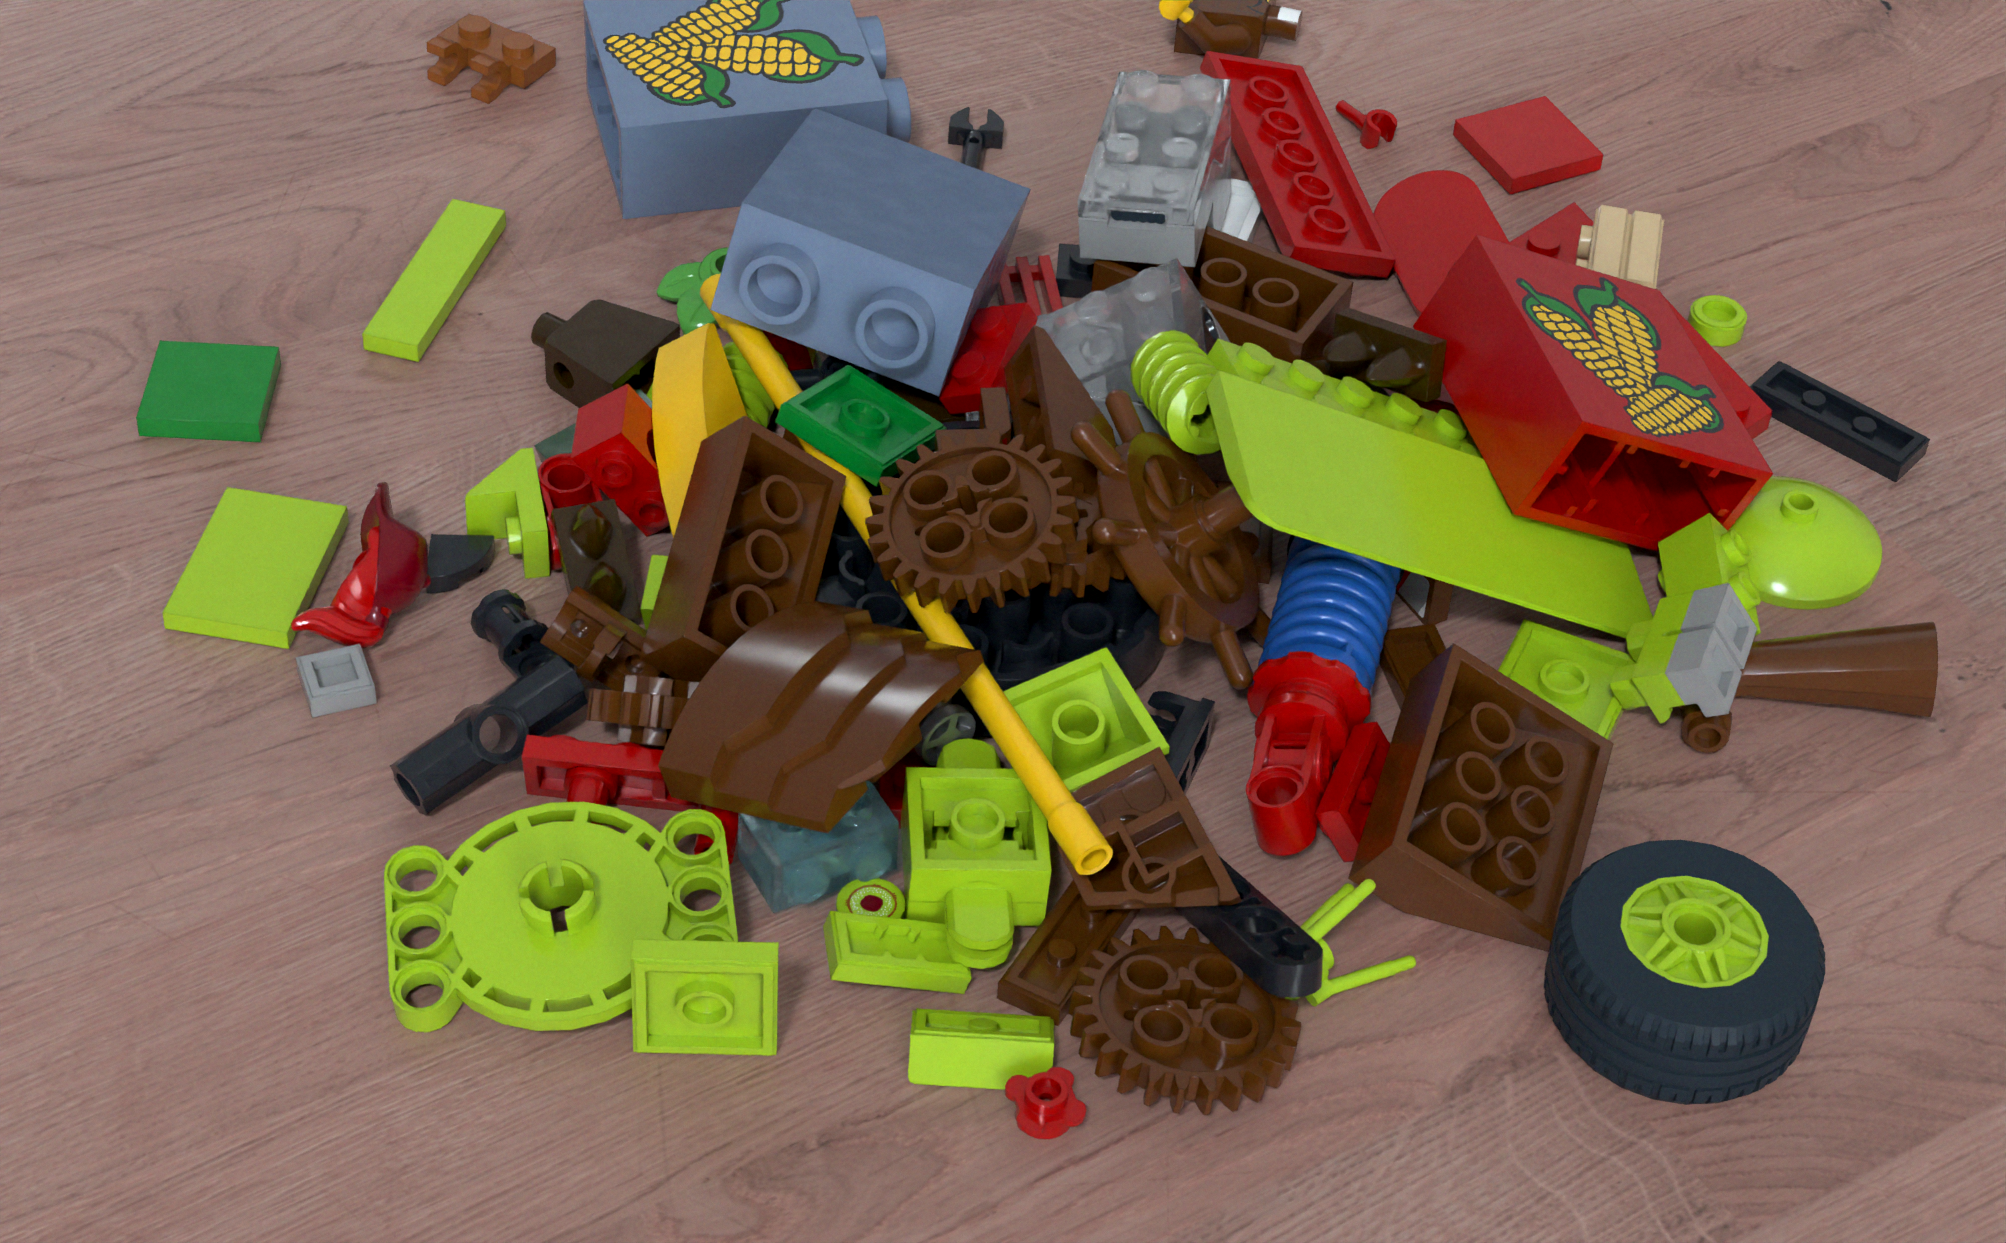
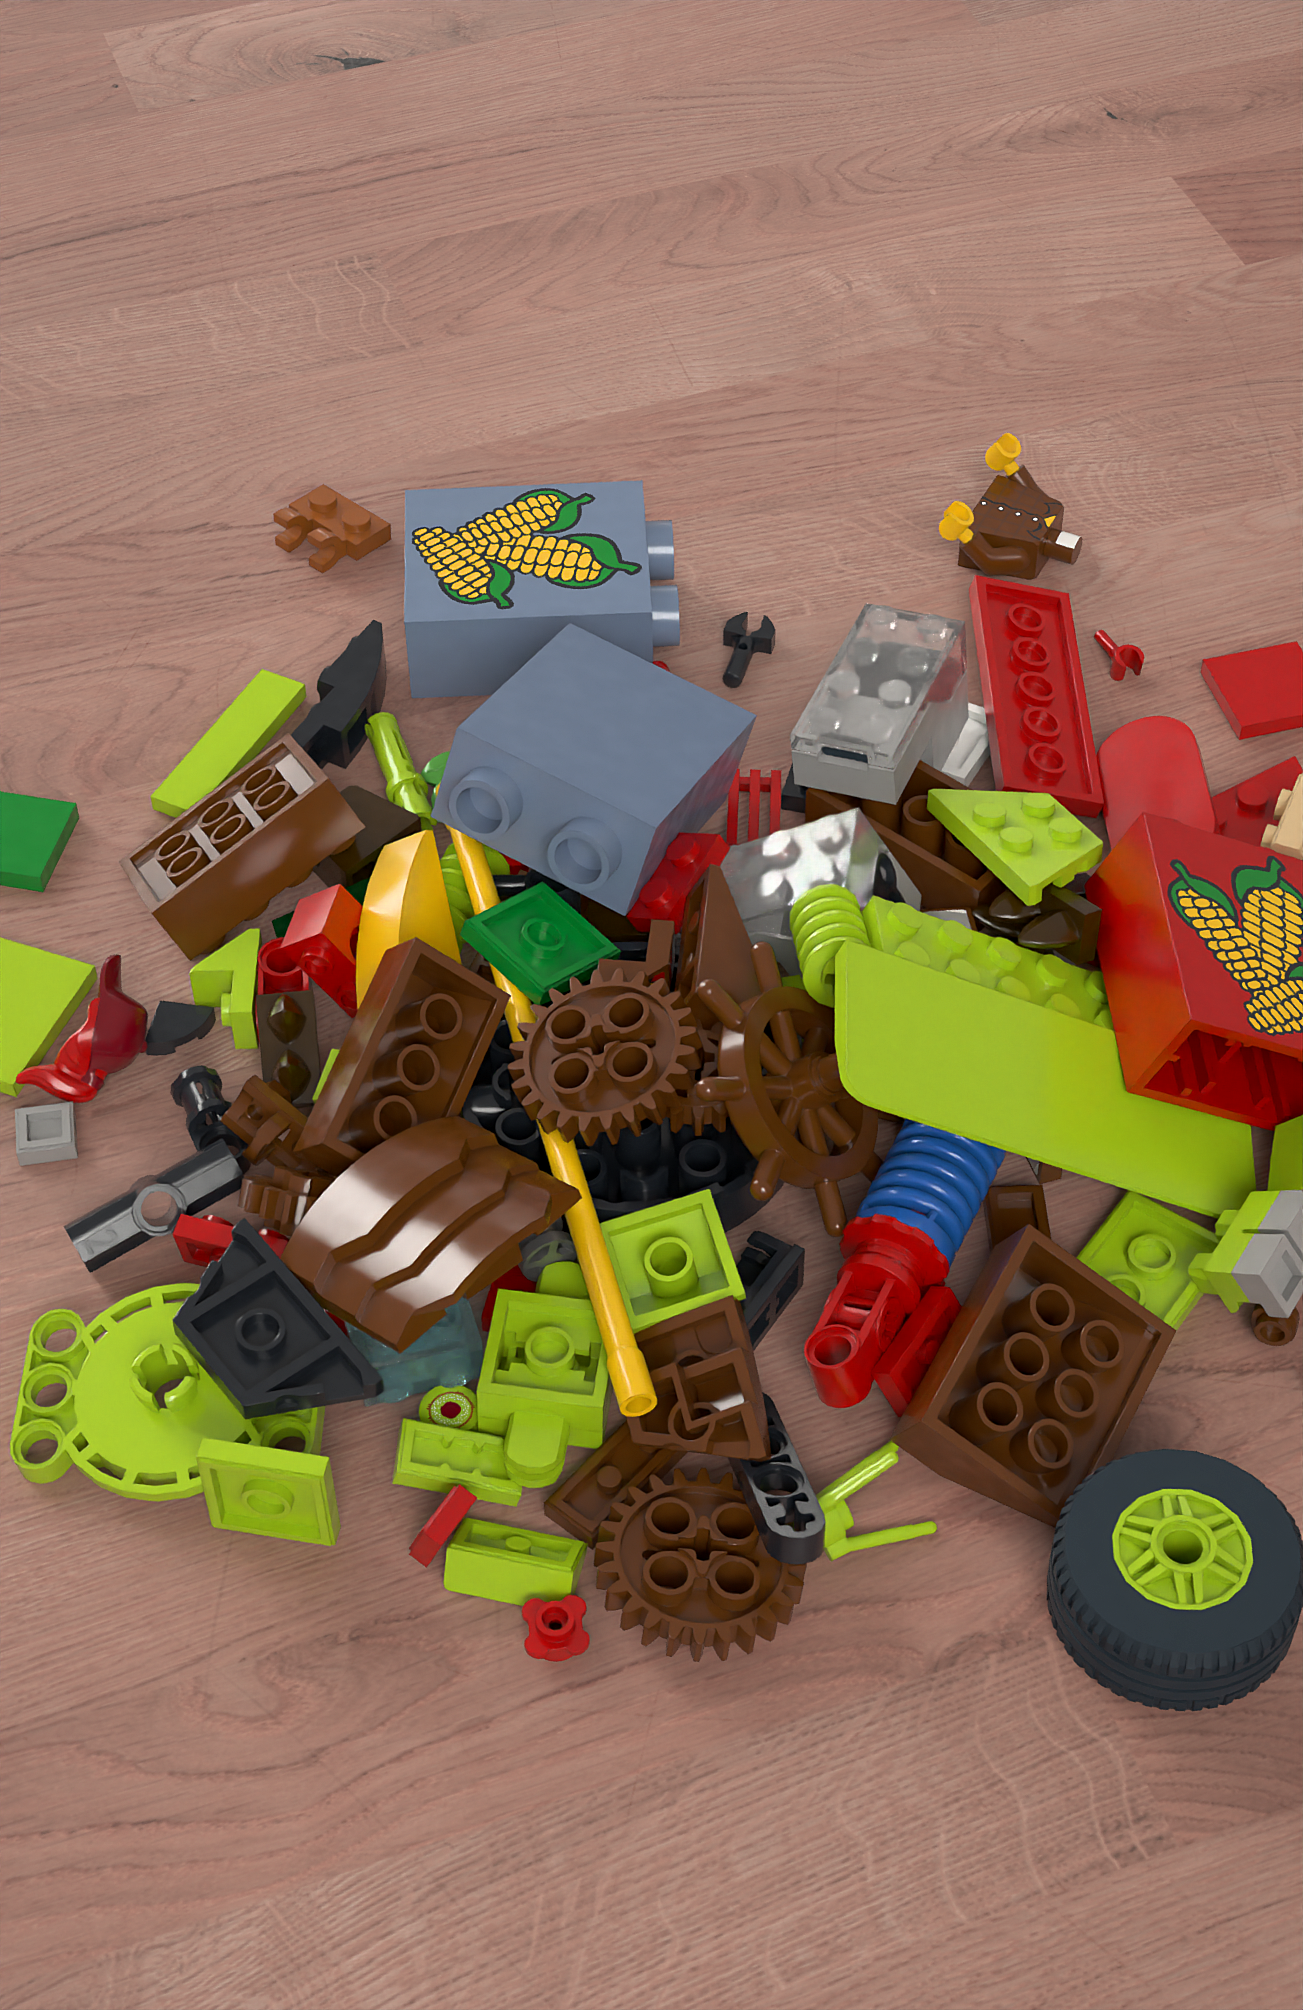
camera: 15 degrees right, 5 degrees up
none -> reddish brown slope [119,733,365,961]
none -> black wing [172,1218,384,1420]
none -> black slope [290,620,387,770]
none -> lime pin [365,712,437,831]
none -> red tile [409,1484,477,1568]
none -> lime wing [927,789,1103,906]

